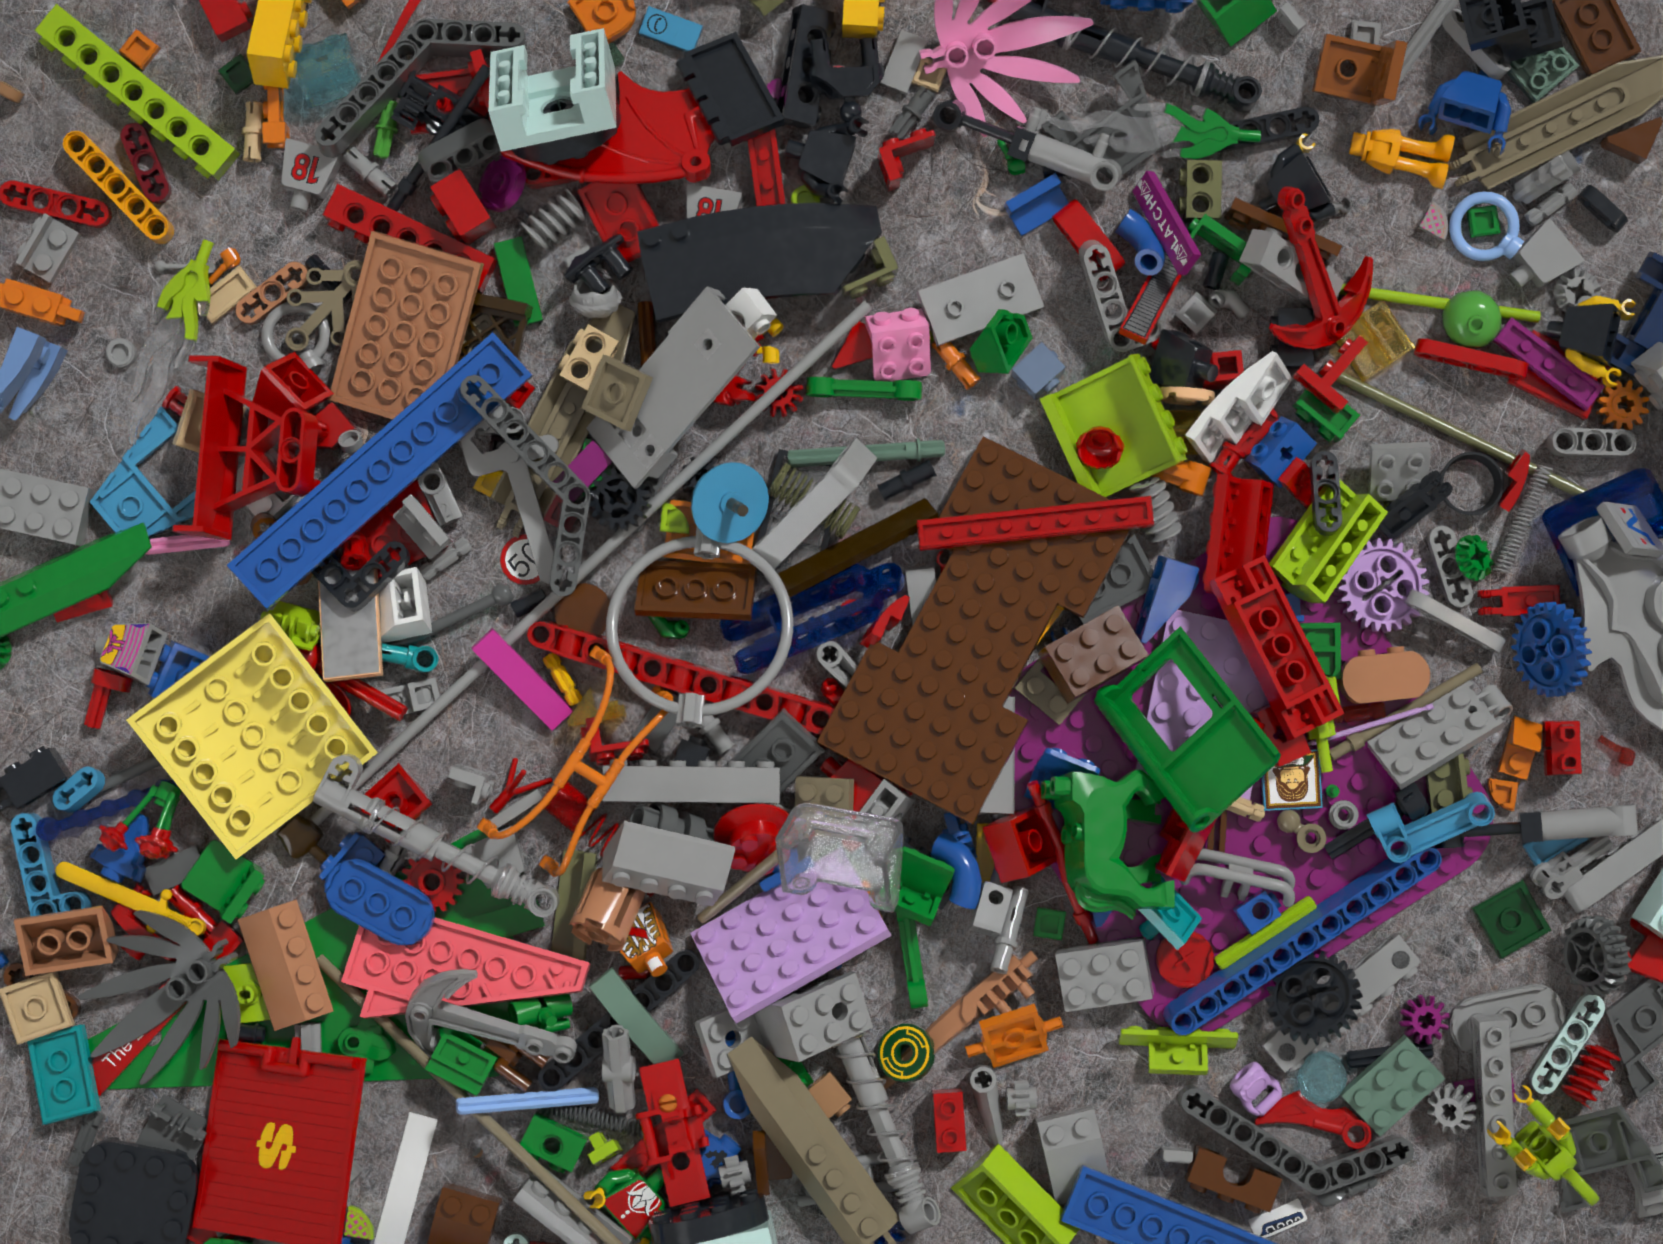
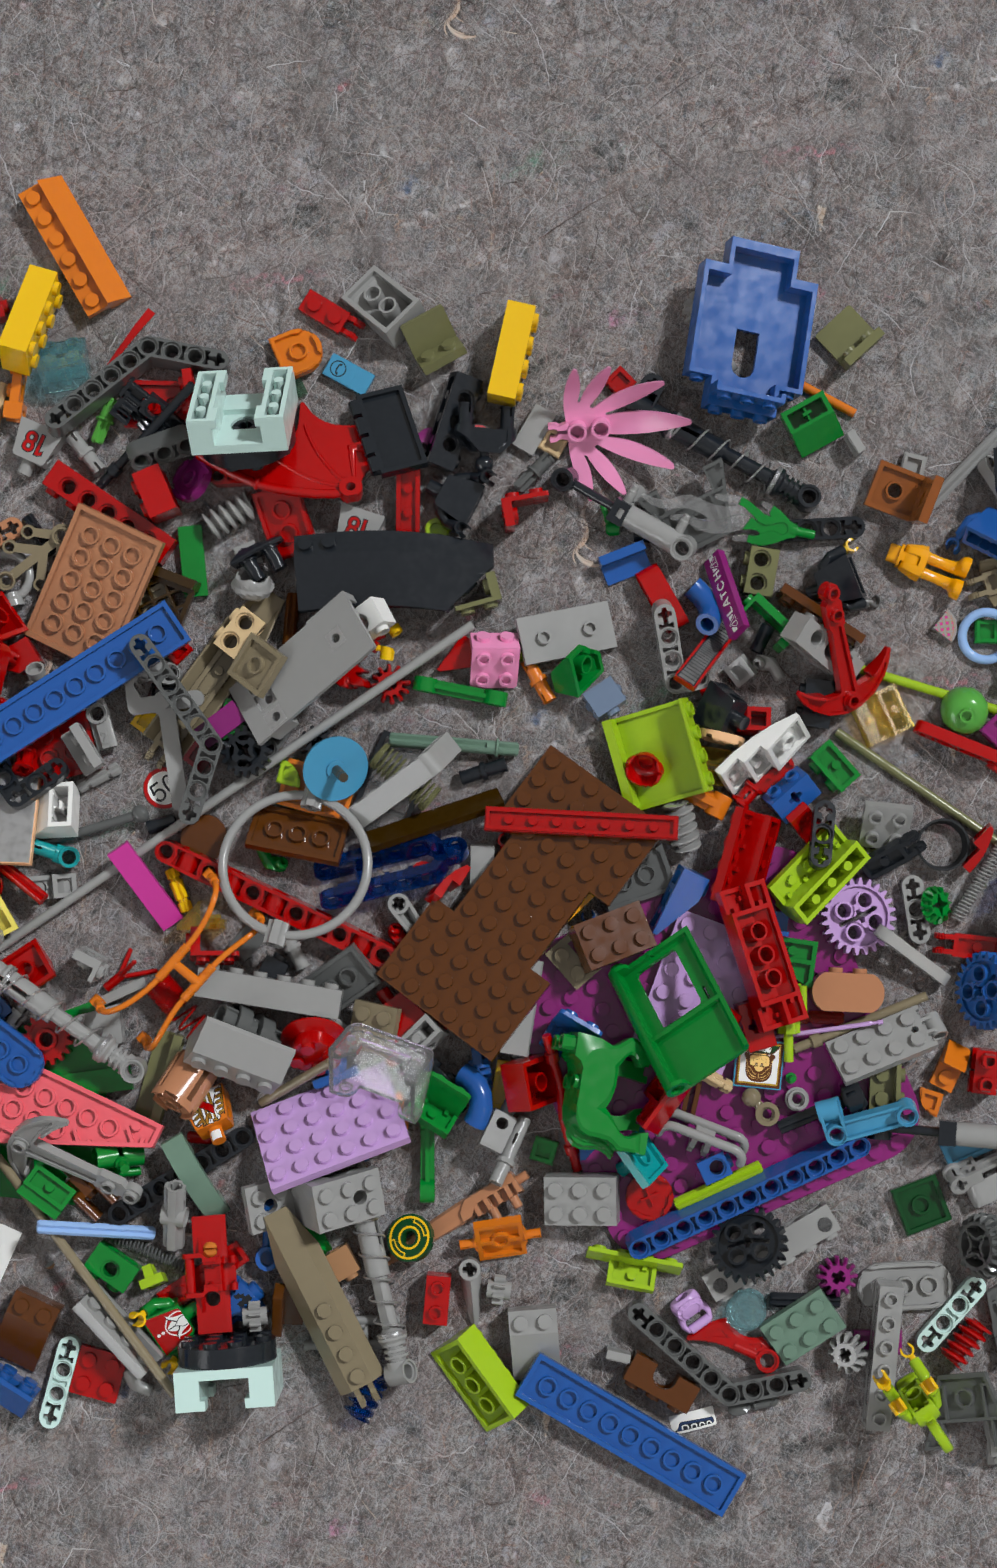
camera: 10 degrees right, 0 degrees up
red bracket [1292,335,1368,414] -> none

